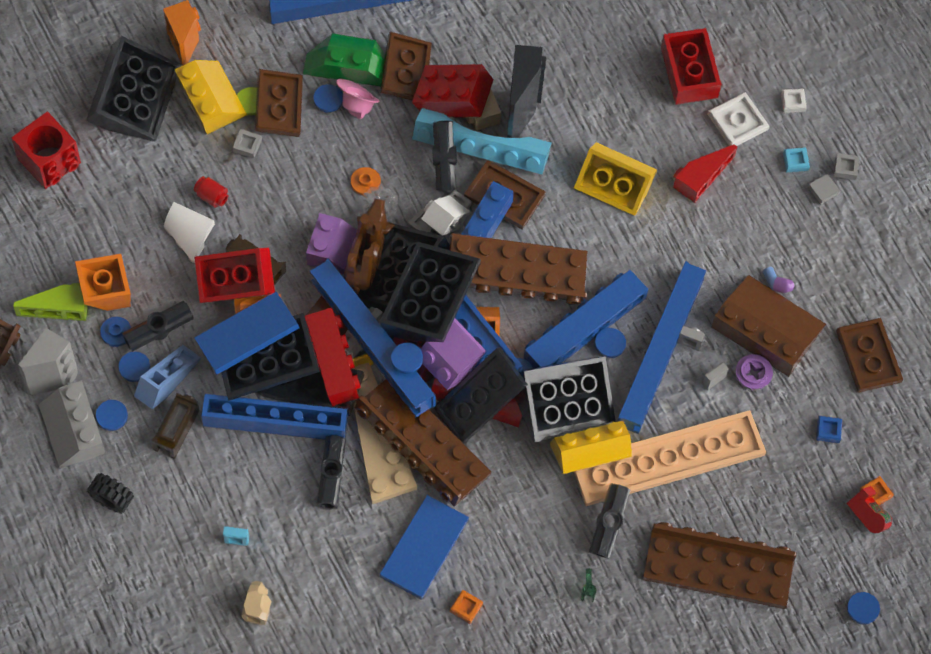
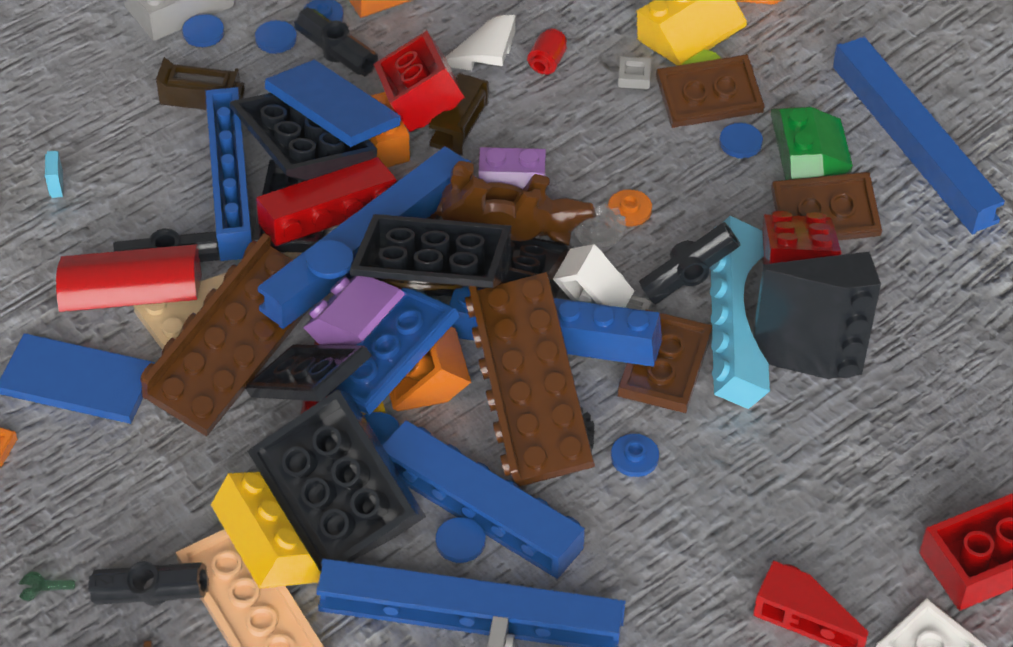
camera: 80 degrees right, 15 degrees down
black tyre [87,473,134,514] -> none
medium blue slope [134,345,201,409] -> none
bright pink piece [336,79,379,119] -> none
yellow slope [574,142,657,216] -> none
none -> red brick [56,244,202,312]
none -> blue piece [611,434,659,477]

